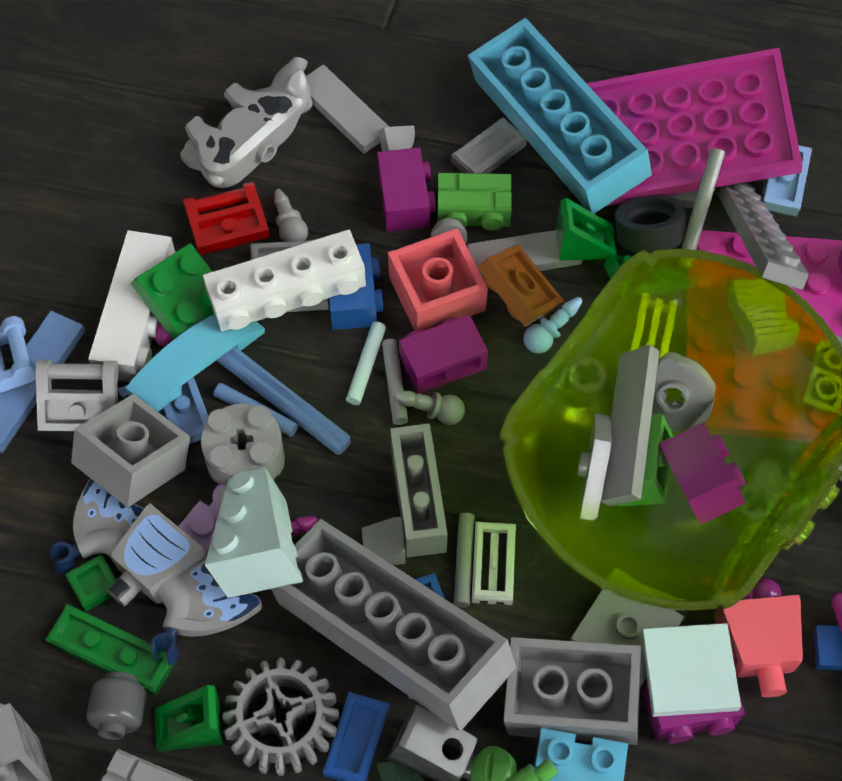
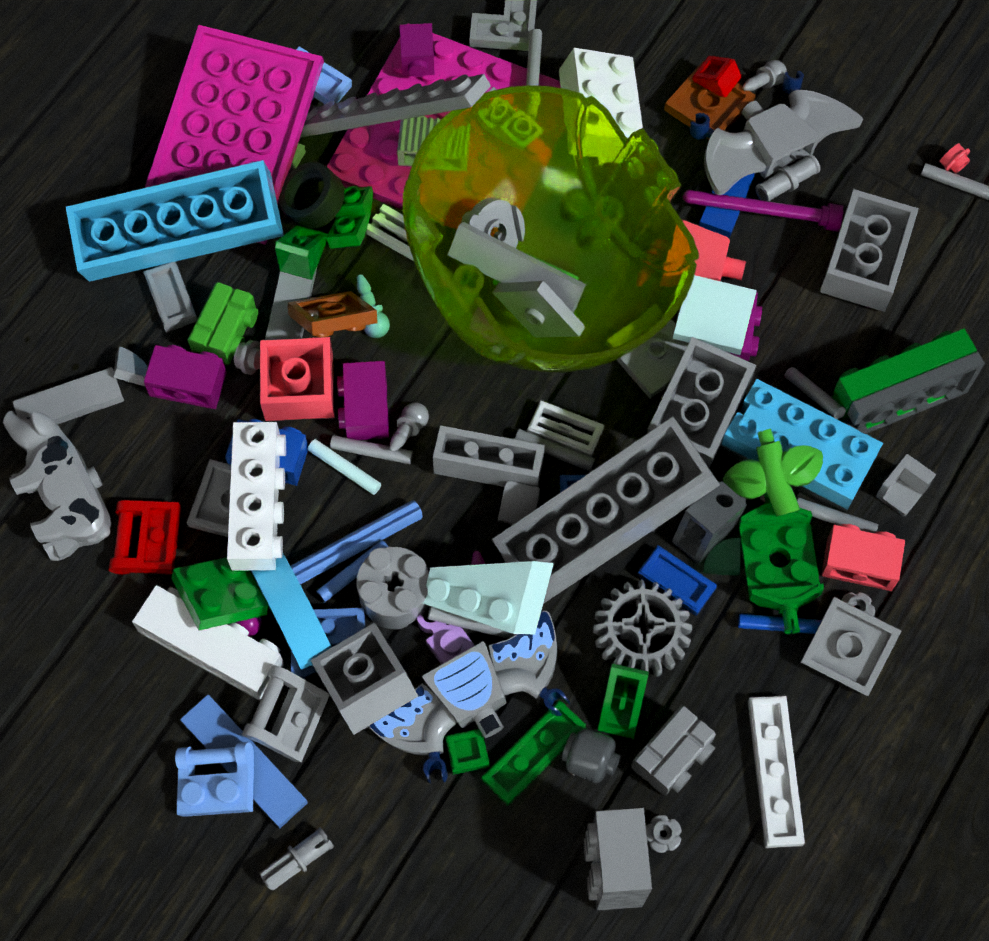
camera: 70 degrees left, 5 degrees up
light grey bar [274,189,308,242] -> none
magenta brick [659,422,746,525] -> none
light grey bar [679,148,725,259] -> none

